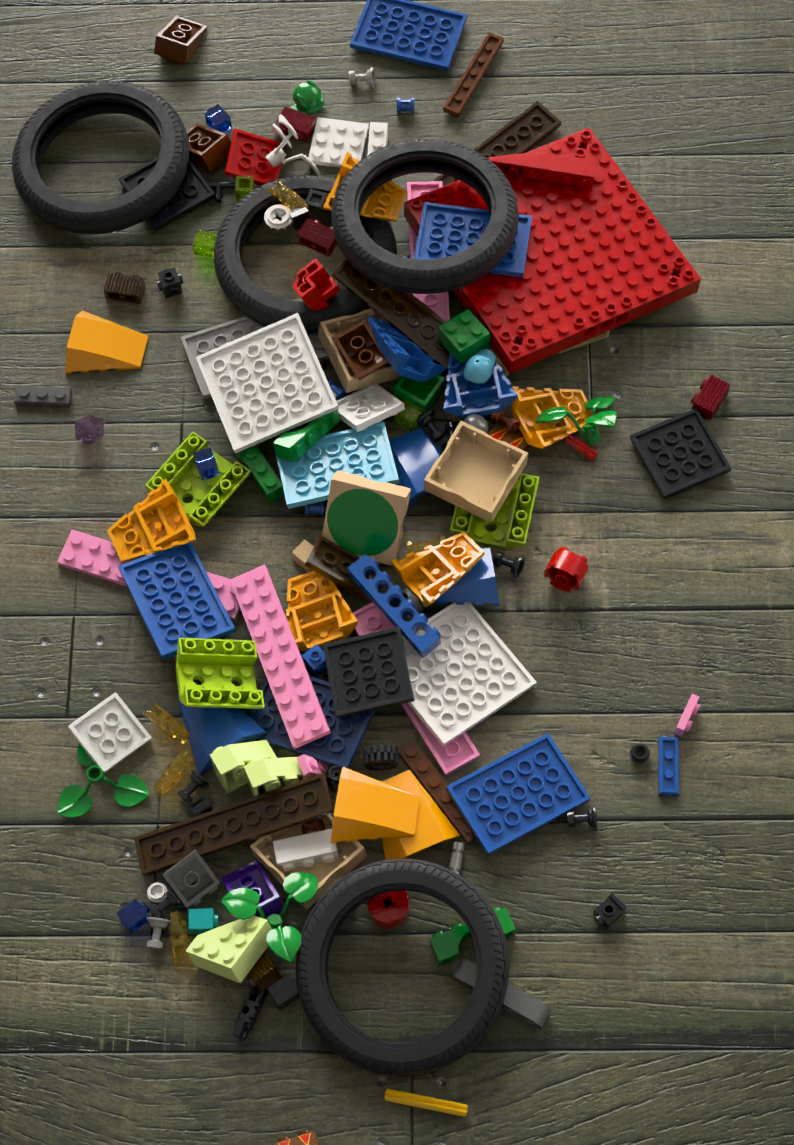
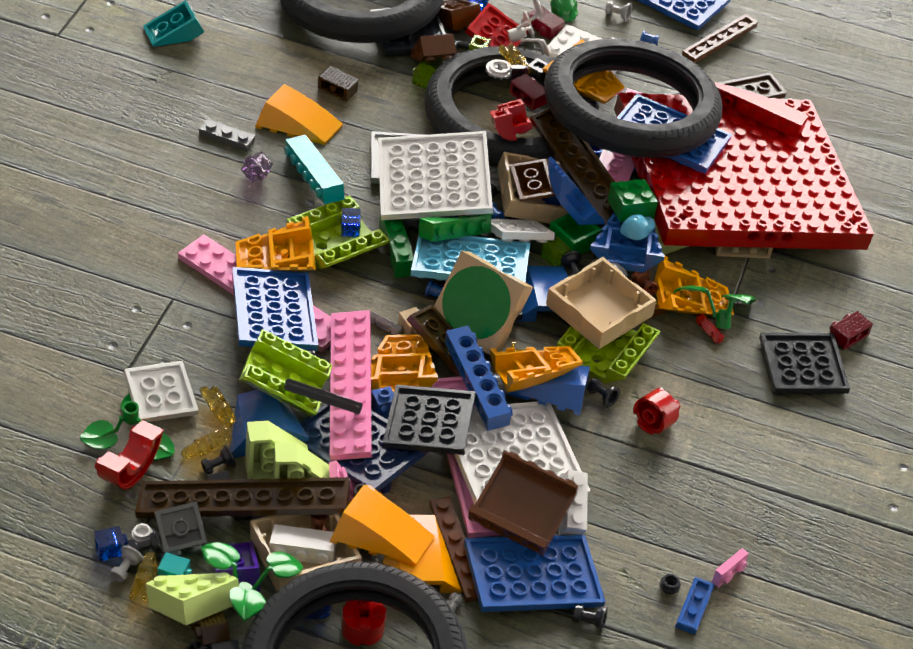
camera: 10 degrees right, 20 degrees down
black brick [156,267,184,298] -> none
black tyre [362,744,399,771] -> none
none -> red brick [94,420,163,489]
none -> brick [284,135,345,205]
none -> black axle [284,378,363,414]
none -> light grey axle [370,312,403,335]
none -> reddish brown slope [410,34,457,63]
none -> reddish brown panel [468,450,578,556]
none -> white brick [558,470,588,536]

